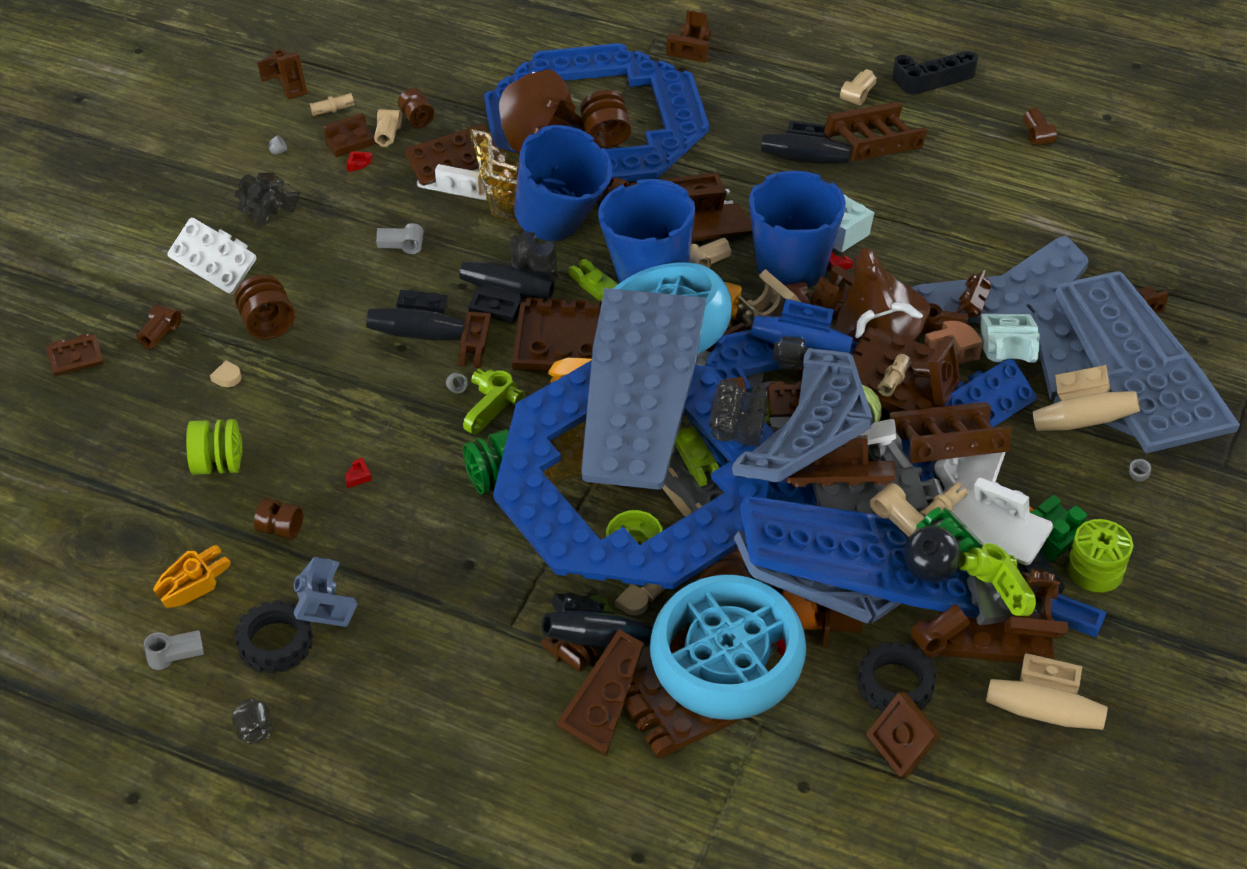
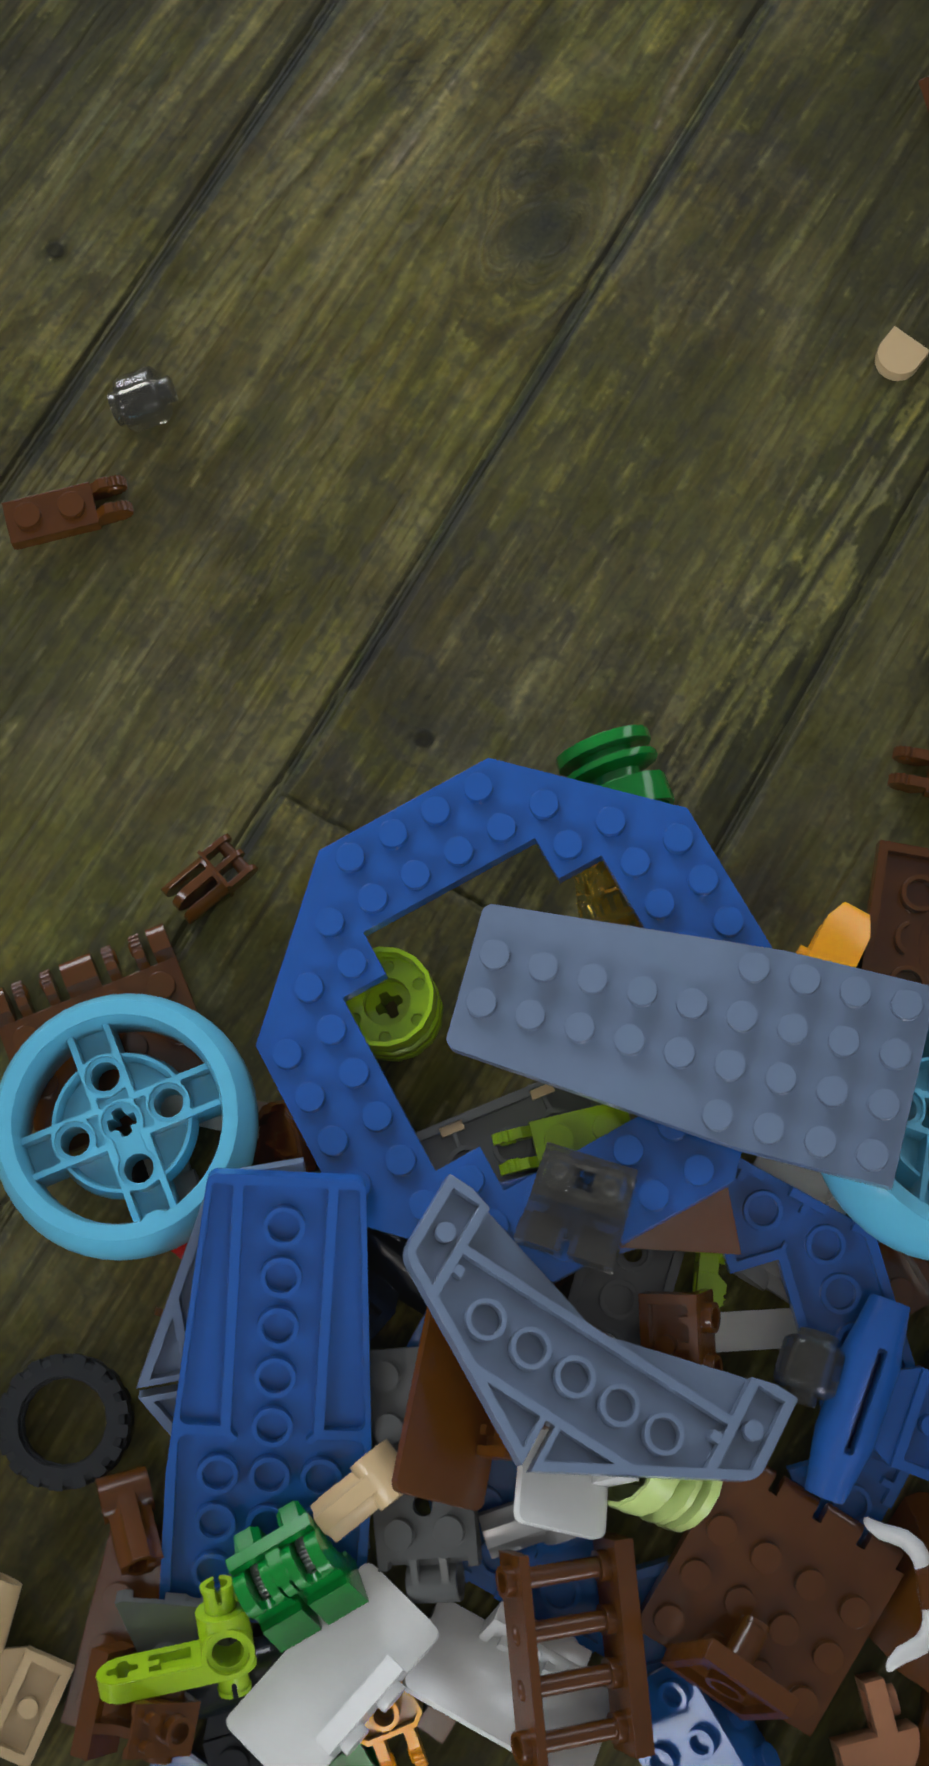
camera: 95 degrees right, 30 degrees up
light grey piece [144,630,204,670] -> none
light orange hinge [153,545,231,608] -> none
lime wheel [186,419,242,475] -> none
black tyre [235,600,313,673] -> none
reddish brown wheel [254,498,304,540] -> none
sand blue tile [293,557,358,627] -> none
red tile [345,457,372,488] -> none
light grey hinge [446,373,468,394] -> none
lime piece [463,369,525,435] -> none
black plate [542,592,652,648] -> none
reddish brown wing [556,629,644,757] -> none
tan pin [878,354,911,397] -> none
black cylinder [904,526,961,584] -> none
tan pin [919,482,968,517] -> none
none -> reddish brown hinge [2,475,134,550]

